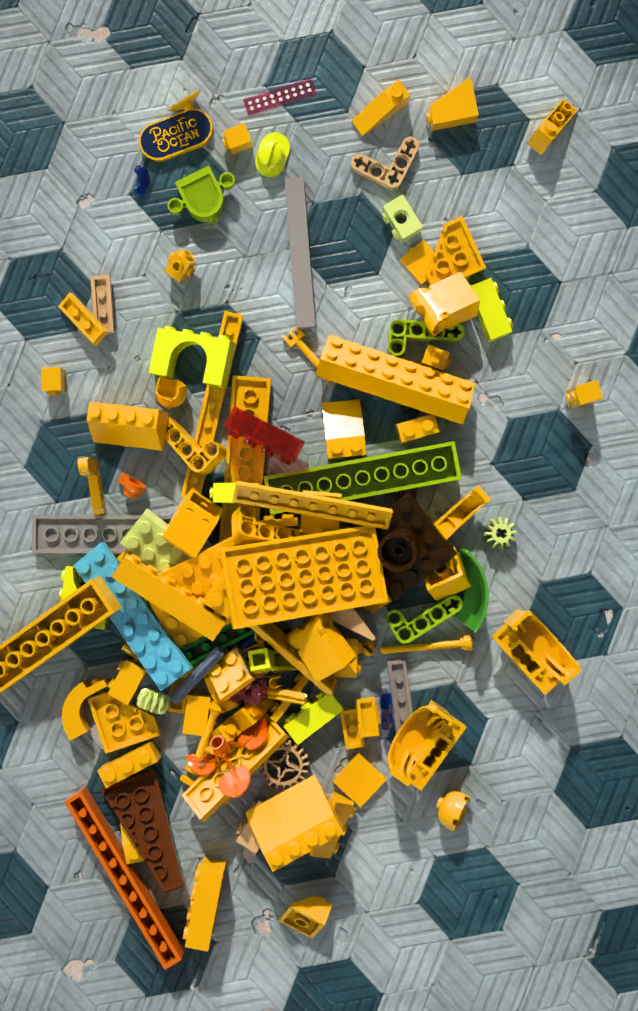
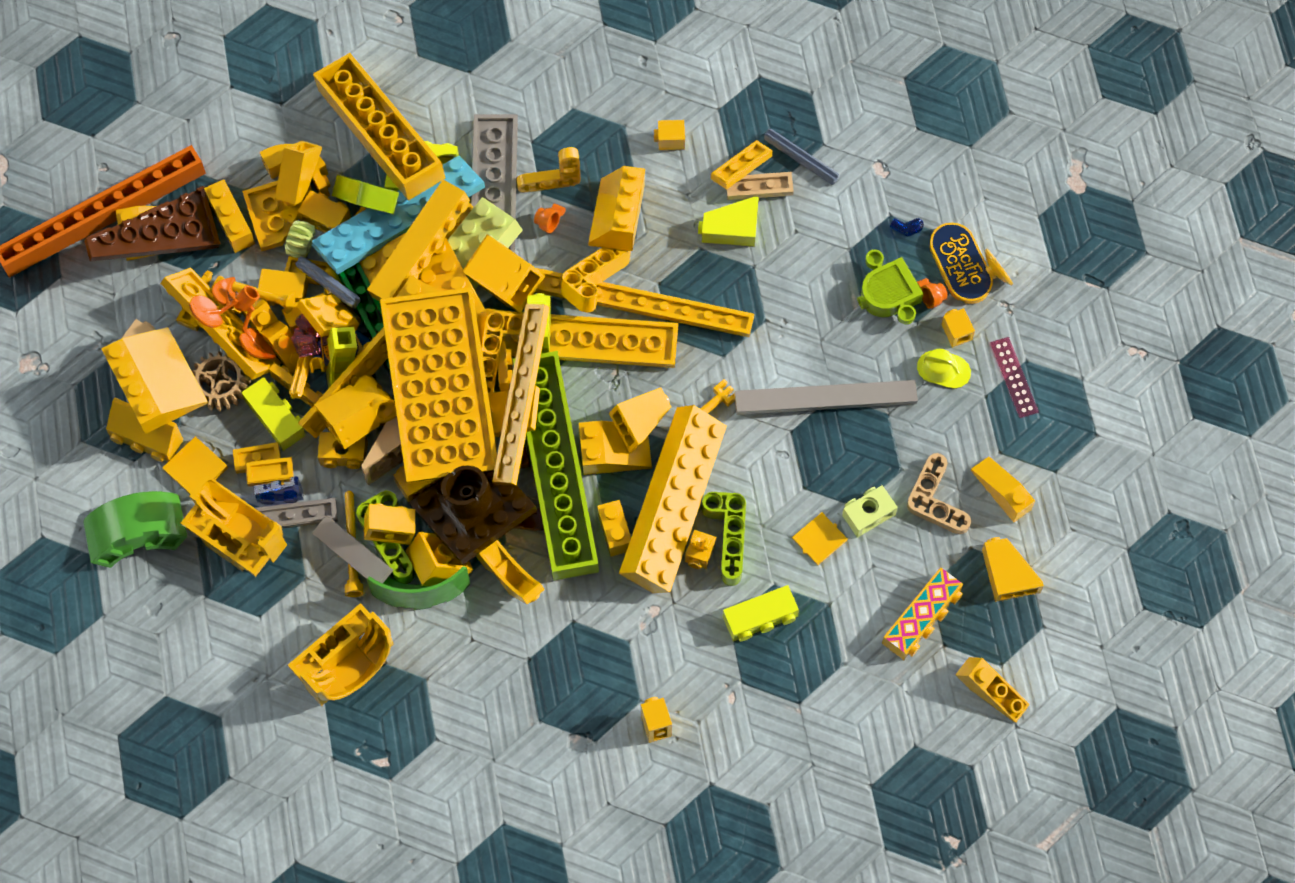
camera: 90 degrees right, 20 degrees down
neon yellow arch [148,326,236,389] -> none
yellow hair [155,377,187,408] -> none
yellow brick [164,250,197,283] -> none
yellow brick [183,857,226,952] -> none
clear red brick [223,406,305,466] -> none
yellow slope [278,895,332,939] -> none
yellow hinge [361,640,376,656] -> none
yellow piece [408,272,480,336] -> none
yellow plate [425,216,486,286] -> none
yellow cylinder [436,791,471,832] -> none
yellowish green gear [483,517,517,549] -> none
none -> bright green panel [83,491,187,568]
none -> yellow slope [275,141,322,206]
none -> light grey tile [312,515,393,584]
none -> lime beam [332,174,399,214]
none -> yellow brick [364,503,415,545]
none -> yellow slope [608,387,671,453]
none -> neon yellow slope [698,197,759,247]
none -> sand blue axle [764,129,839,185]
none -> brick [882,567,963,660]
none -> orange piece [917,278,947,309]

